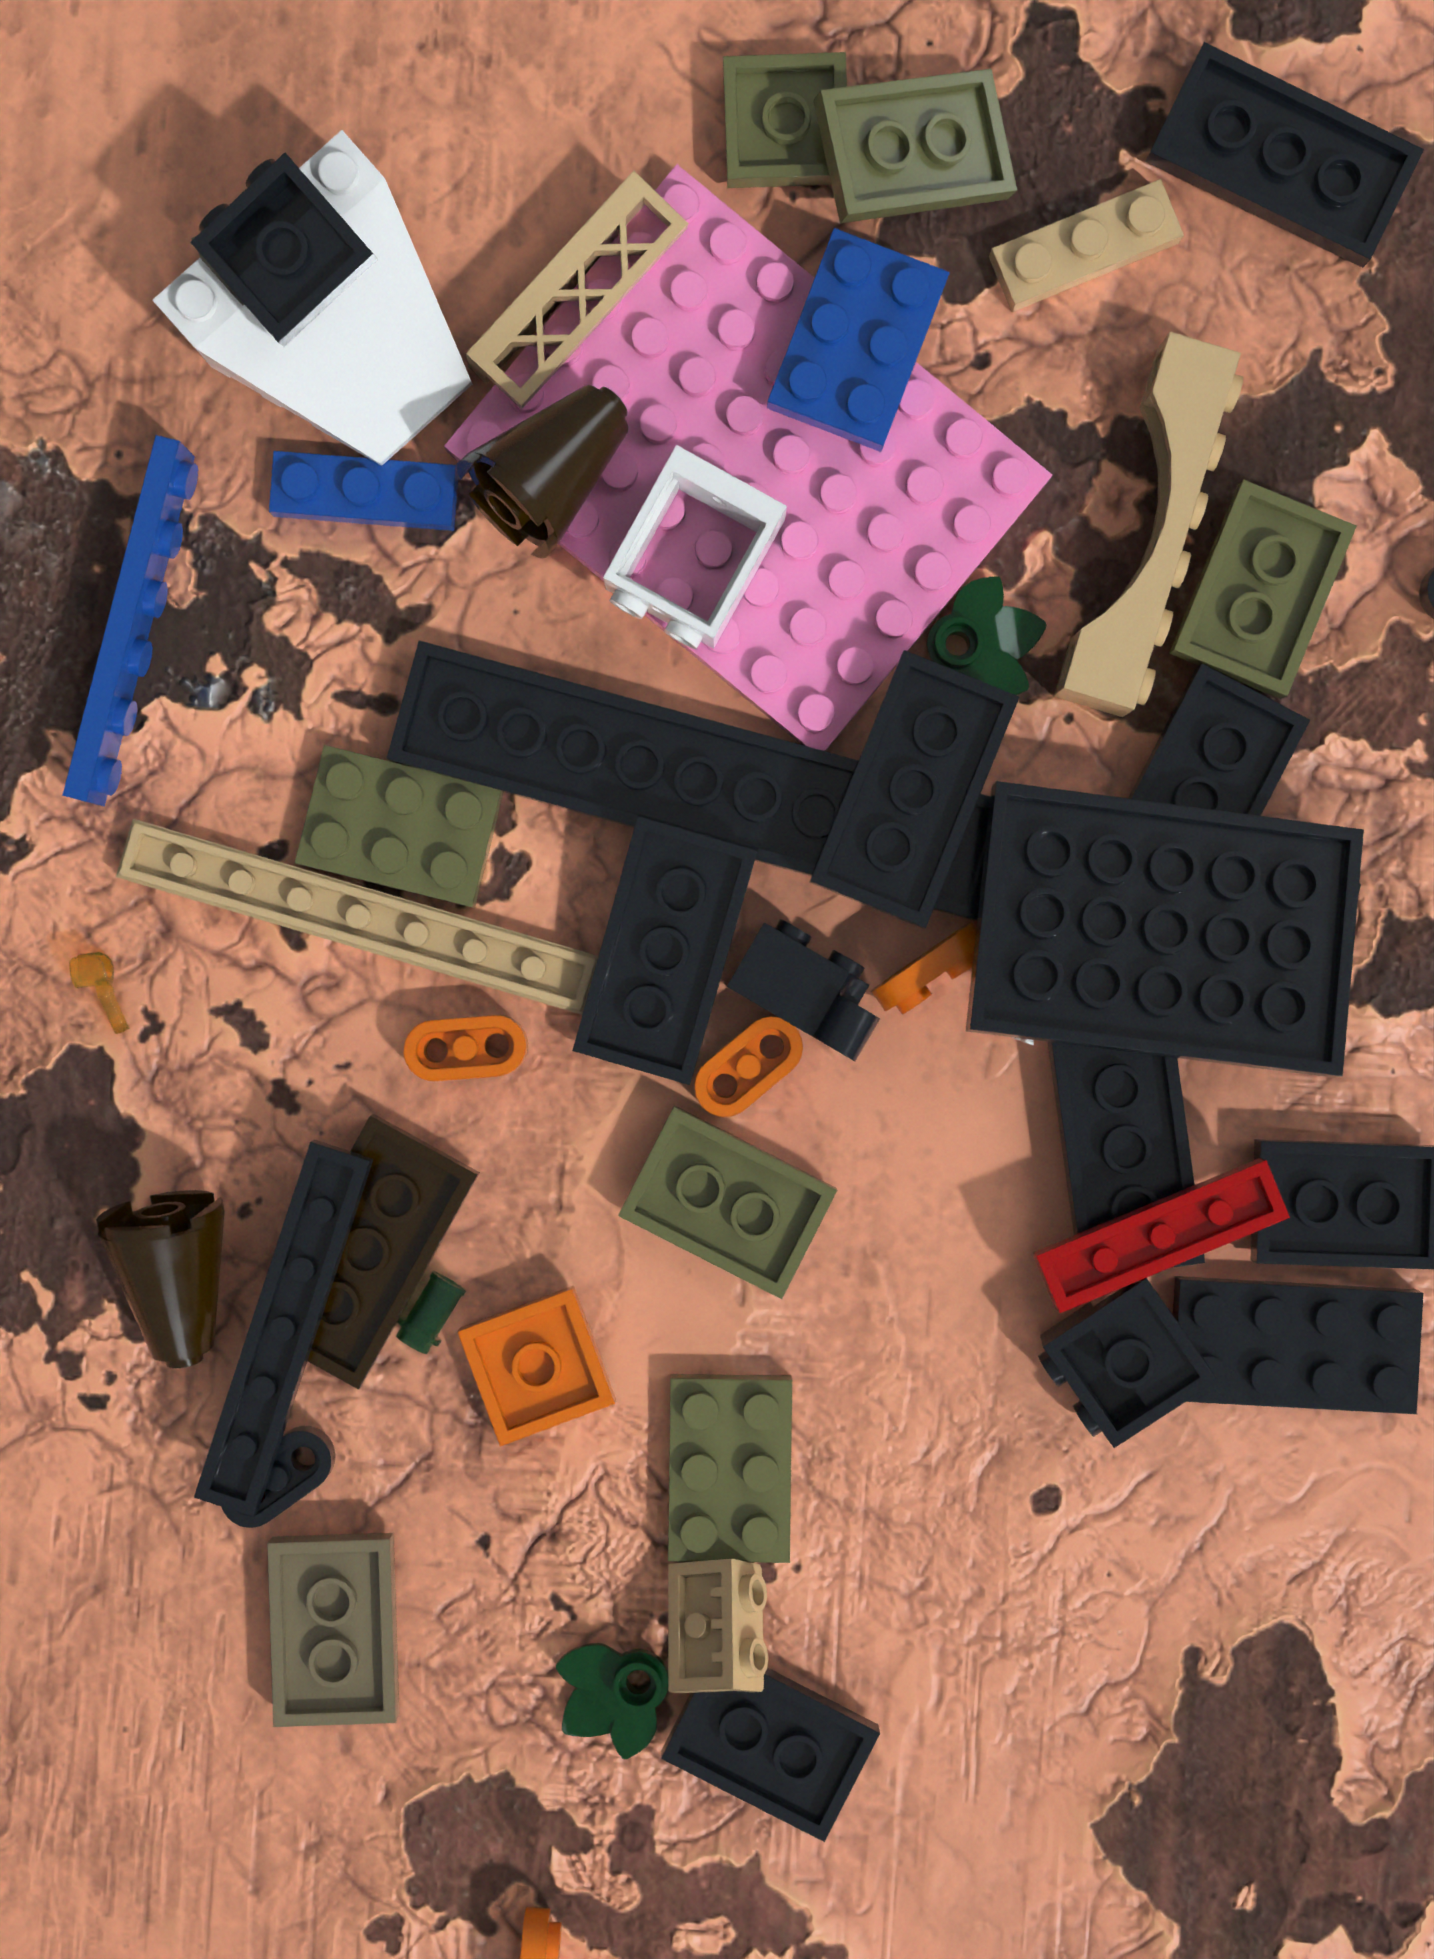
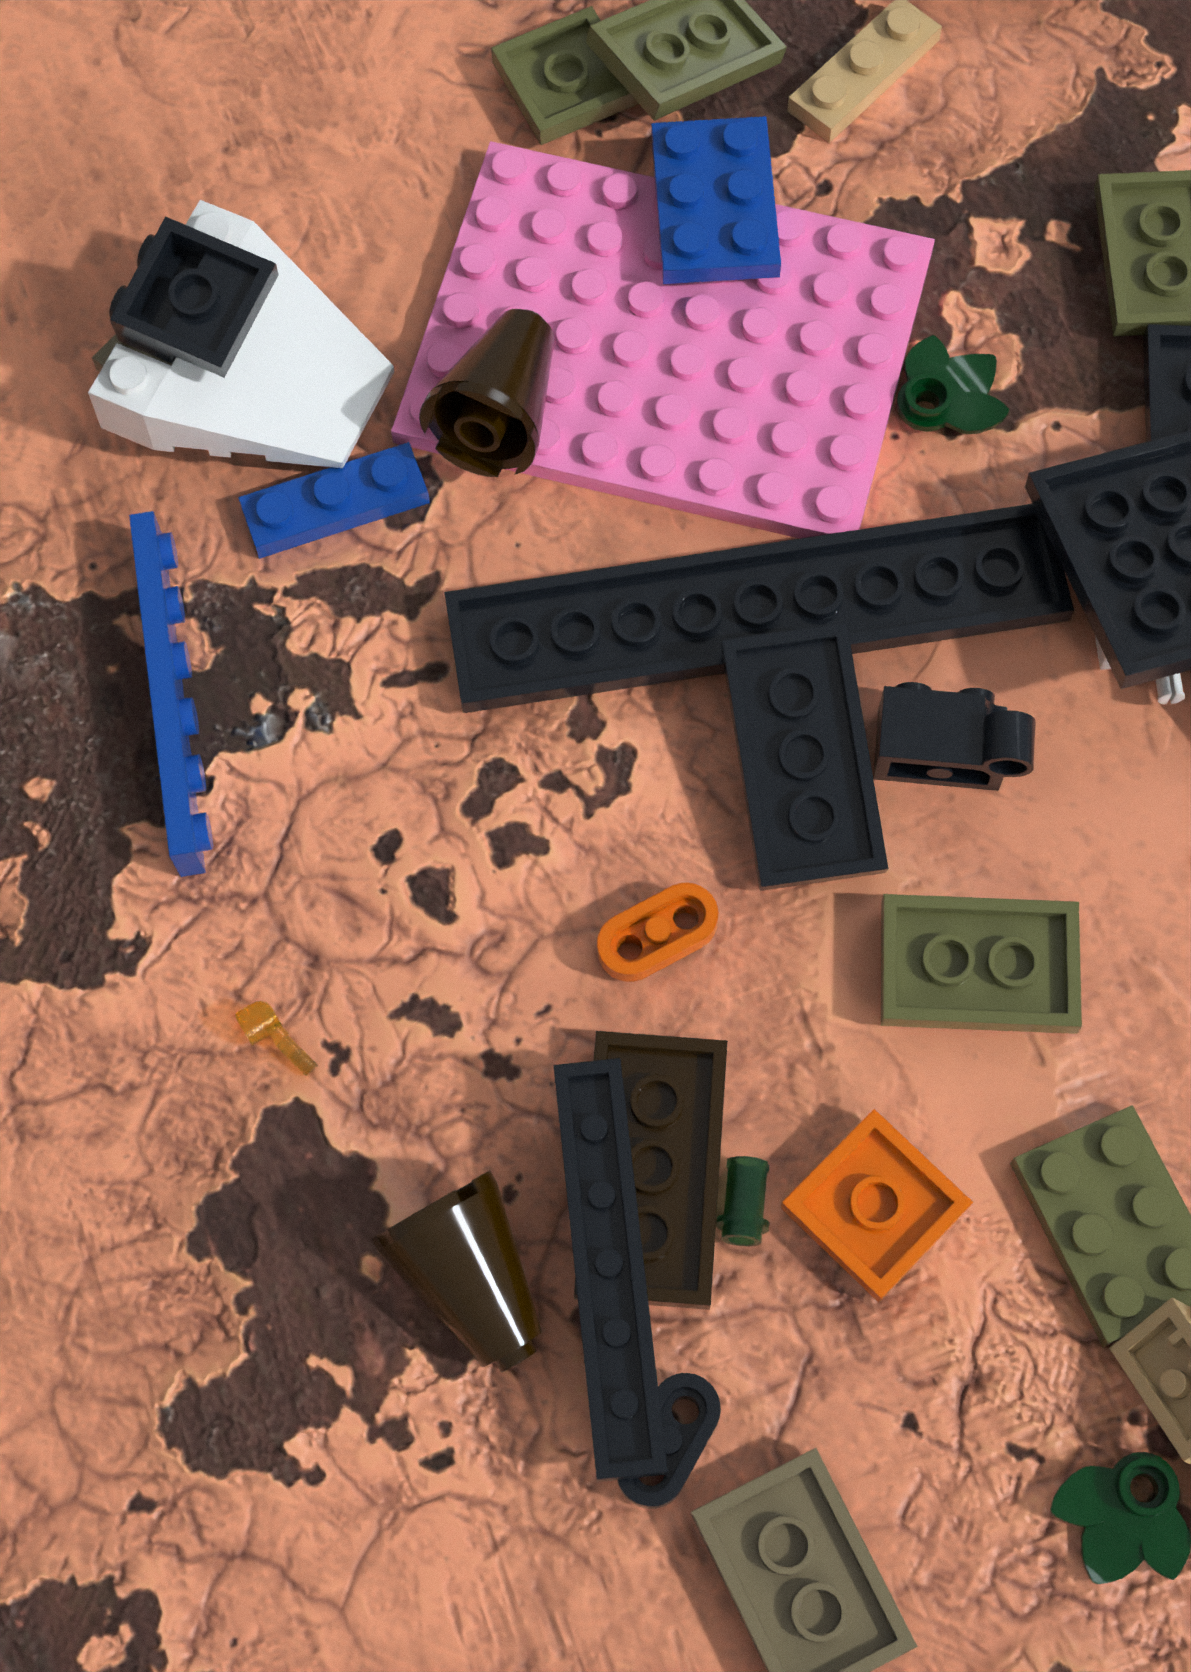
camera: 20 degrees left, 20 degrees down
tan tile [116,819,599,1015] -> none
olive plate [295,745,504,908] -> none
tan fence [466,171,689,409] -> none
white window [603,445,787,649] -> none
orange plate [695,1016,803,1117] -> none
black plate [809,650,1019,929] -> none
orange plate [871,922,976,1014] -> none
tan arch [1053,332,1243,717] -> none

